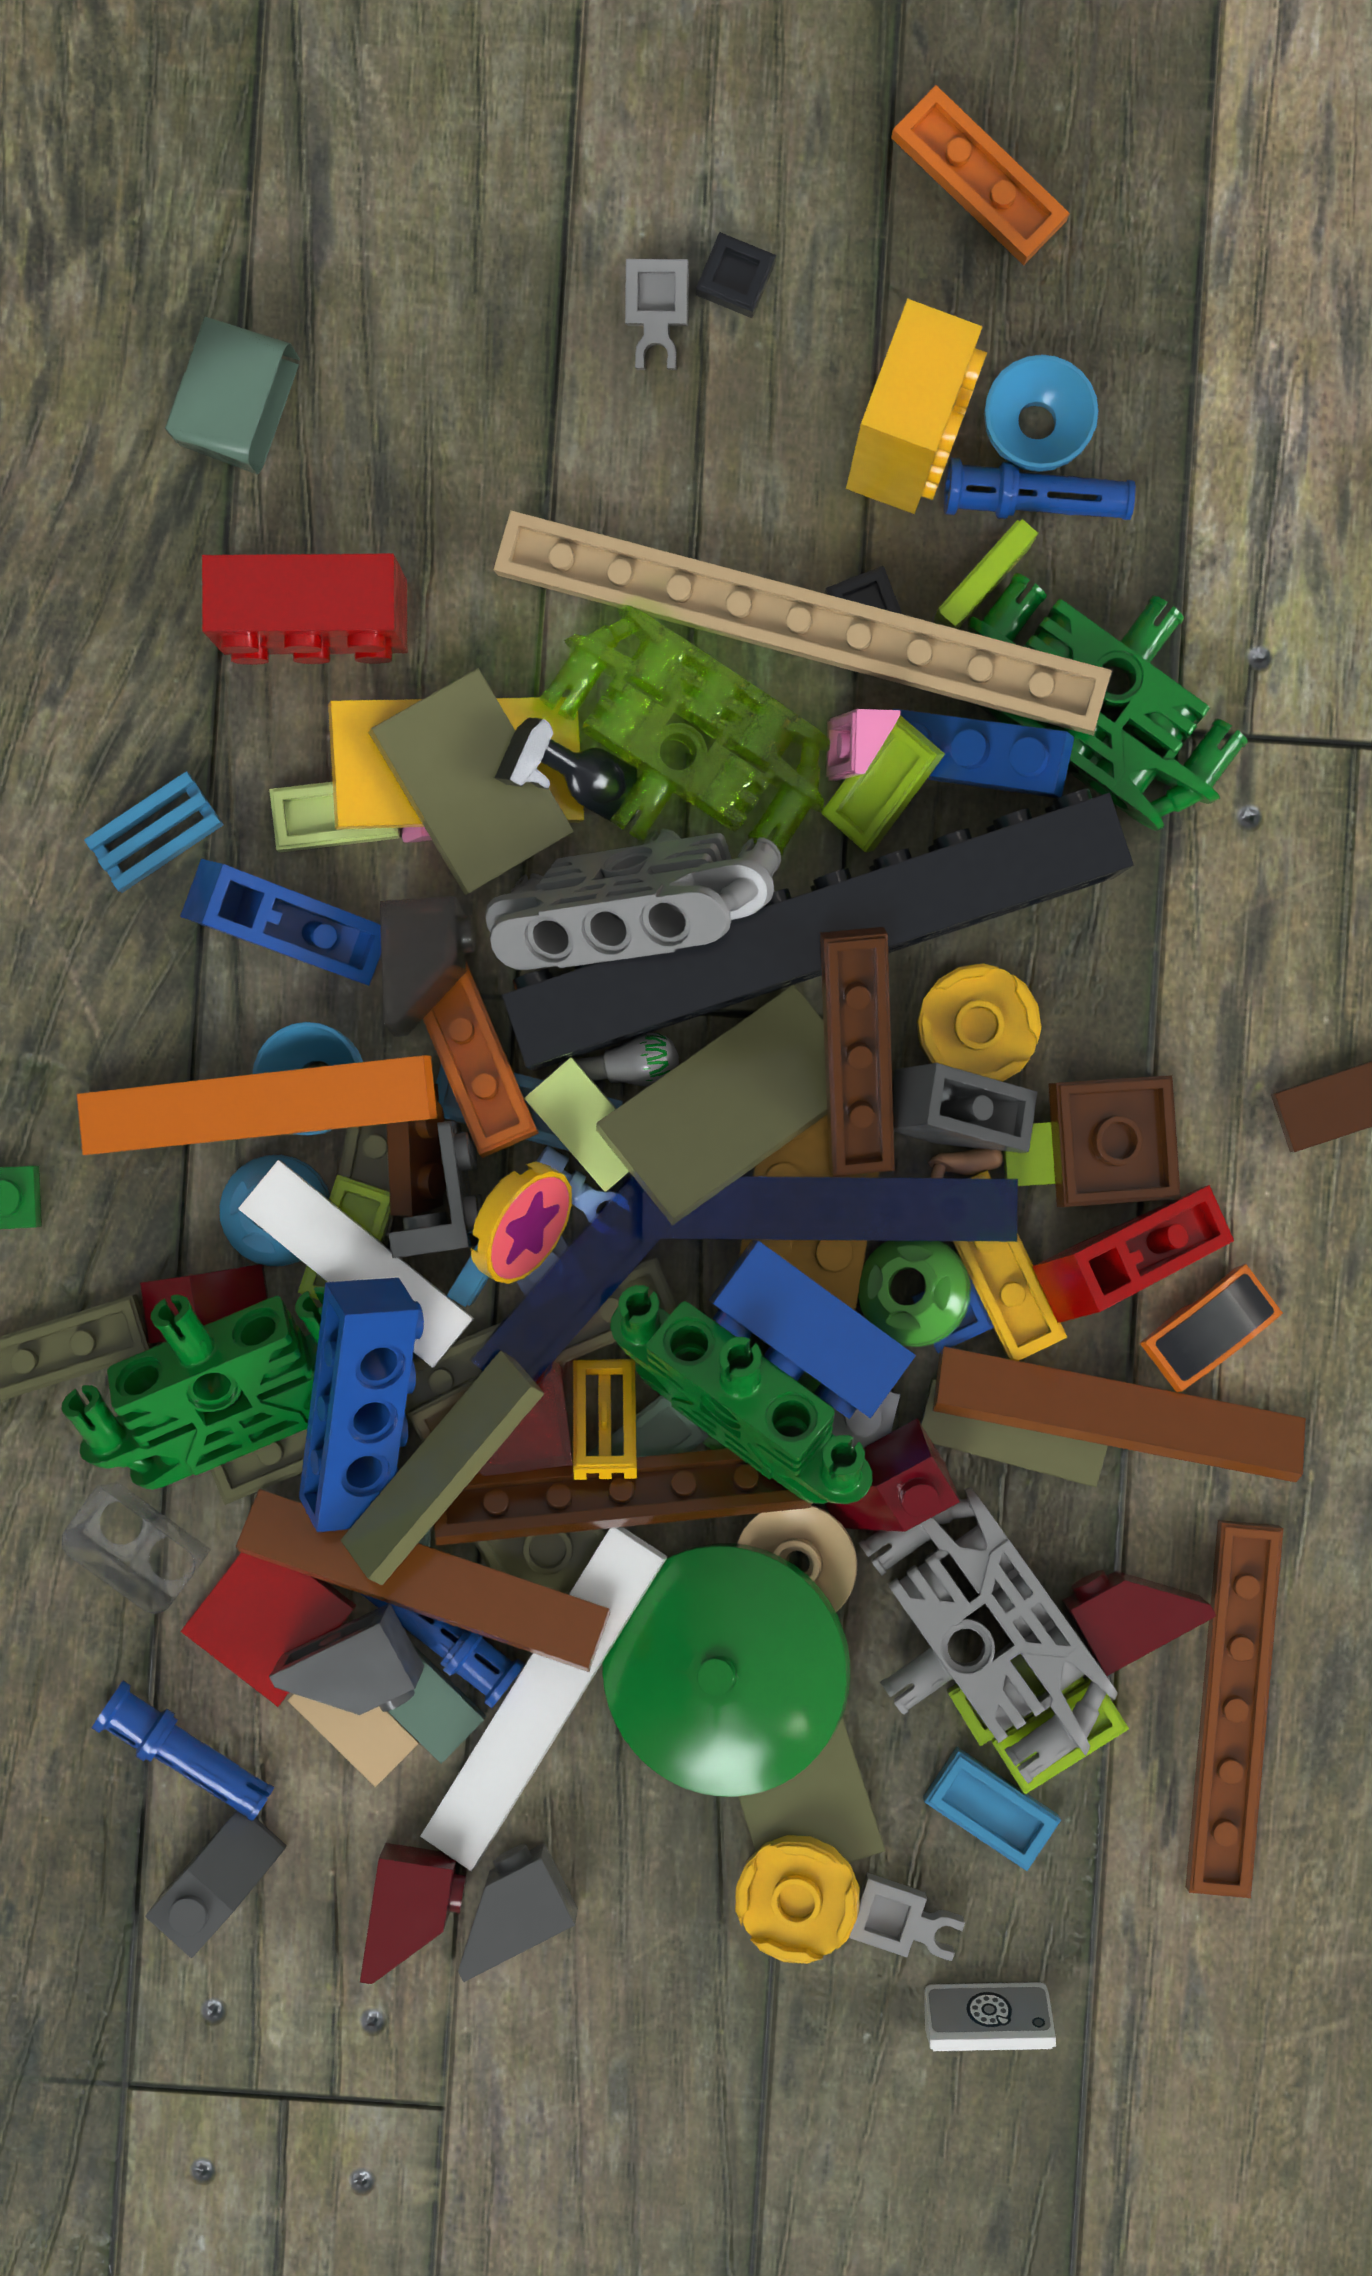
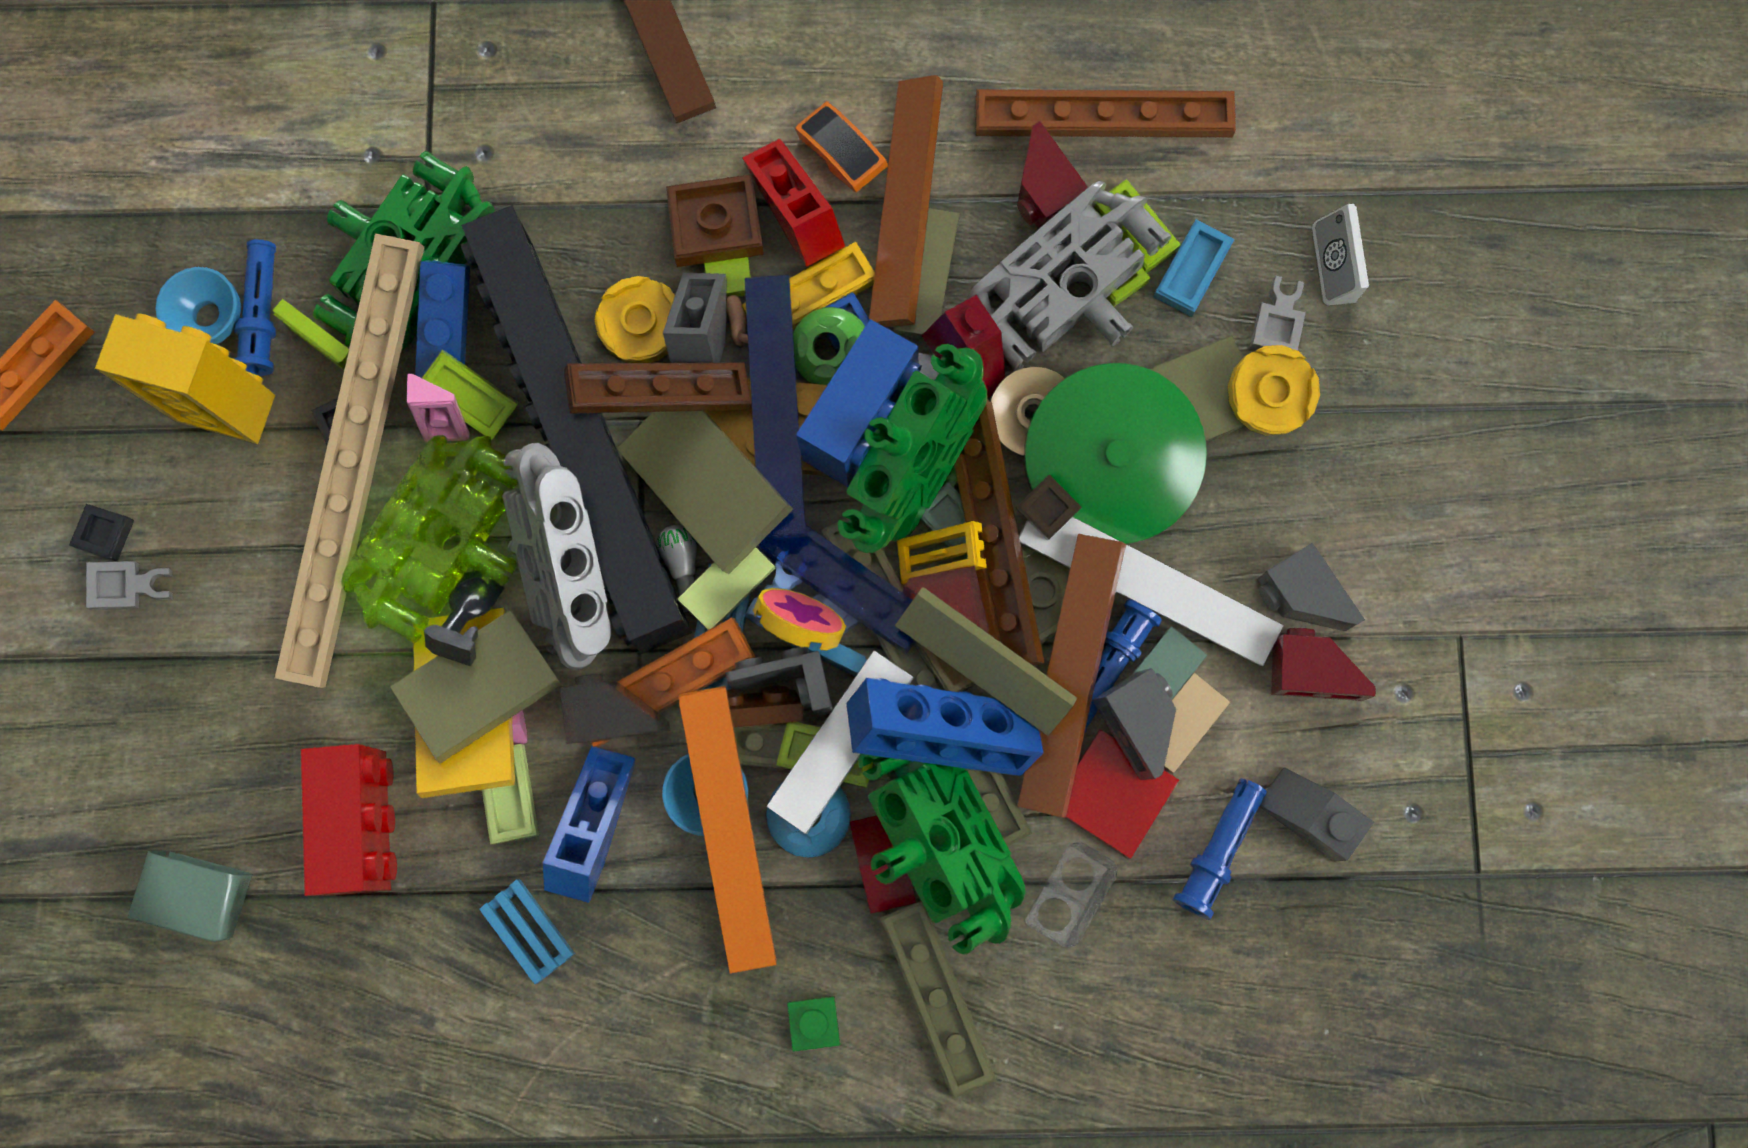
camera: 90 degrees left, 10 degrees down
none -> dark brown tile [1015,475,1082,540]

